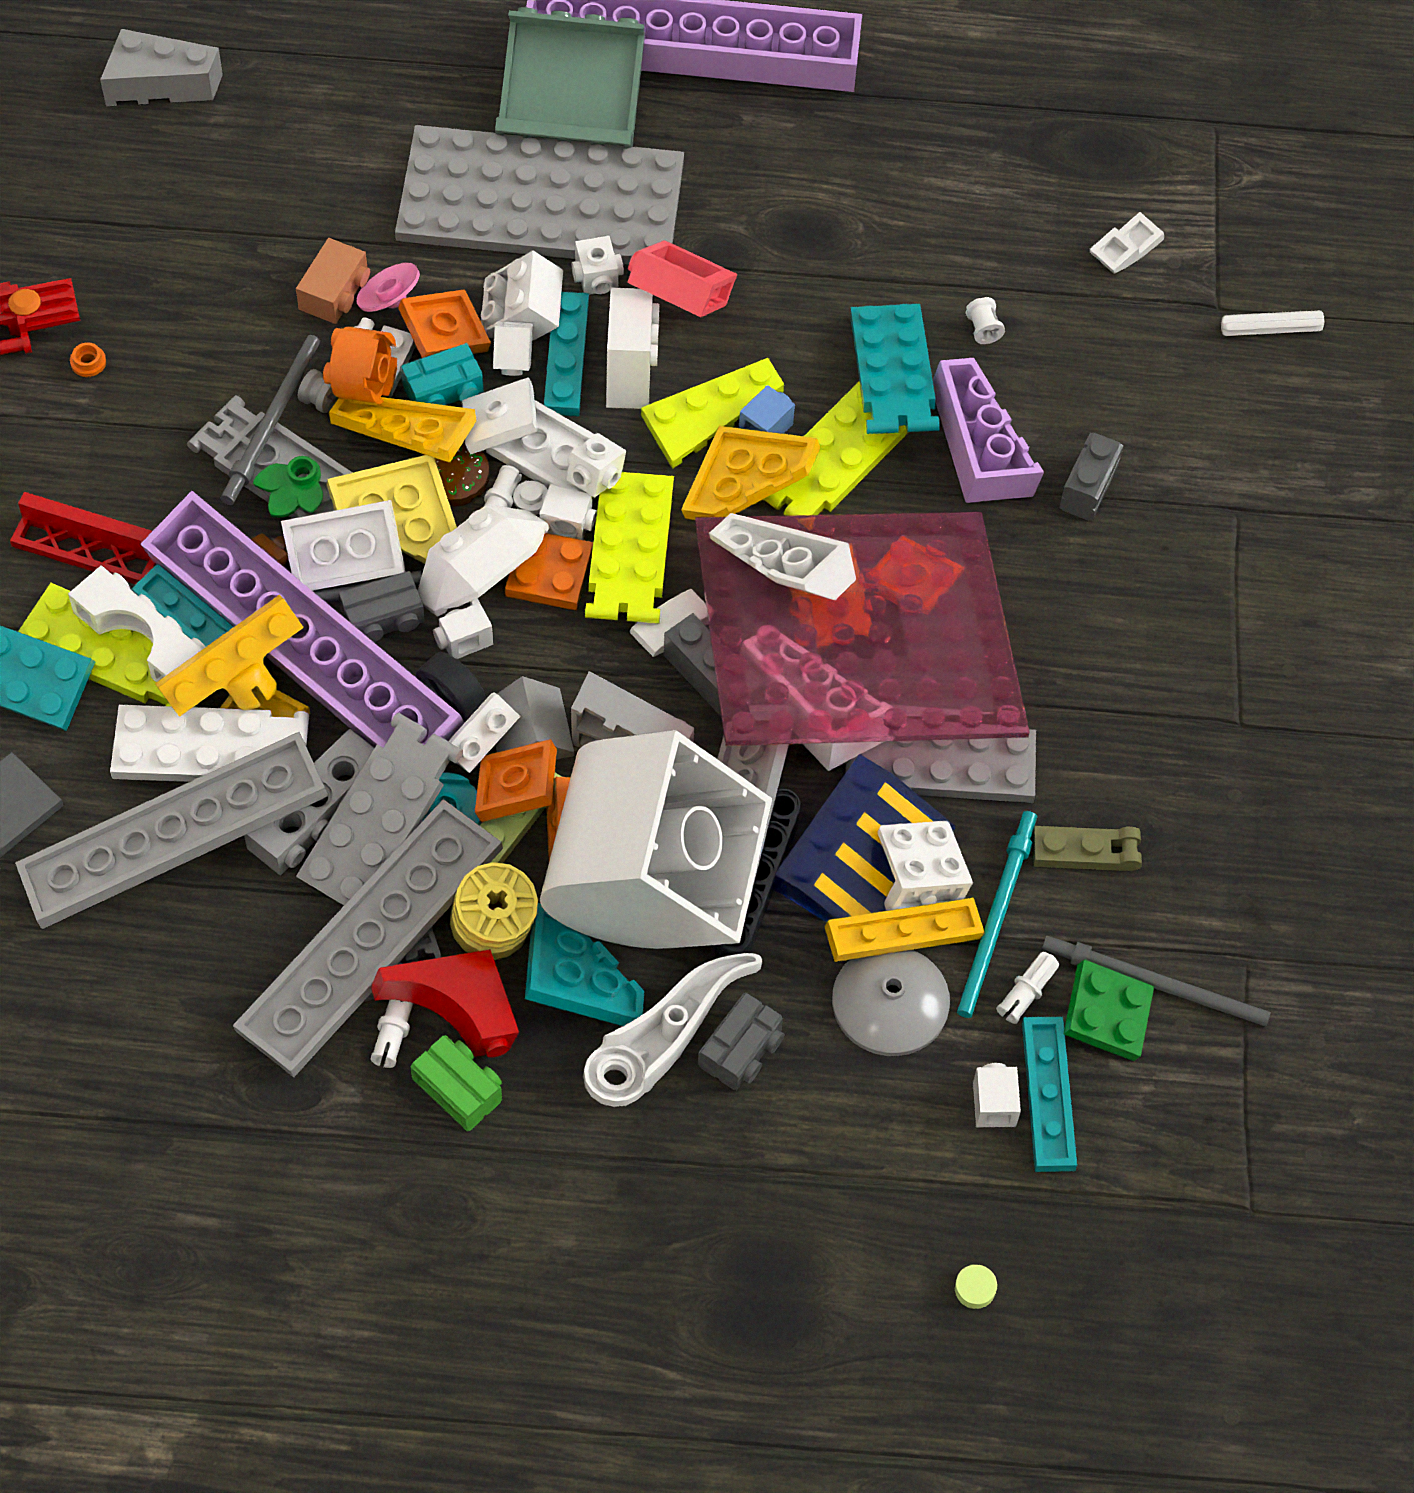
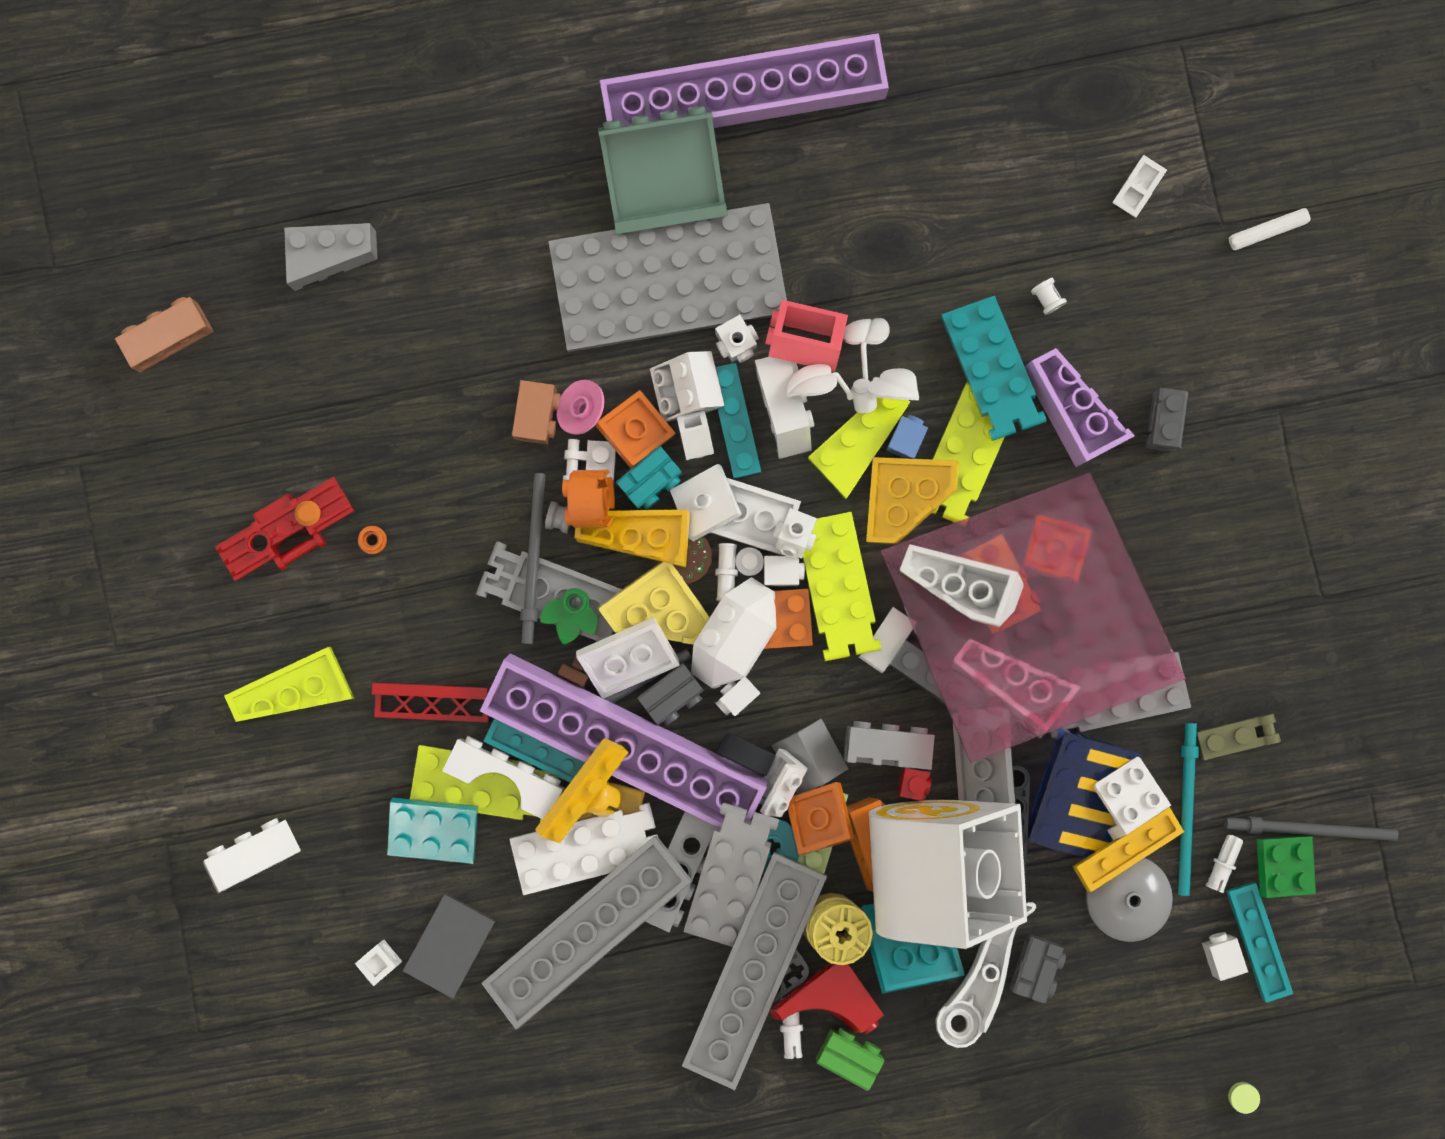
camera: 15 degrees left, 25 degrees up
none -> white plant [787,318,919,414]

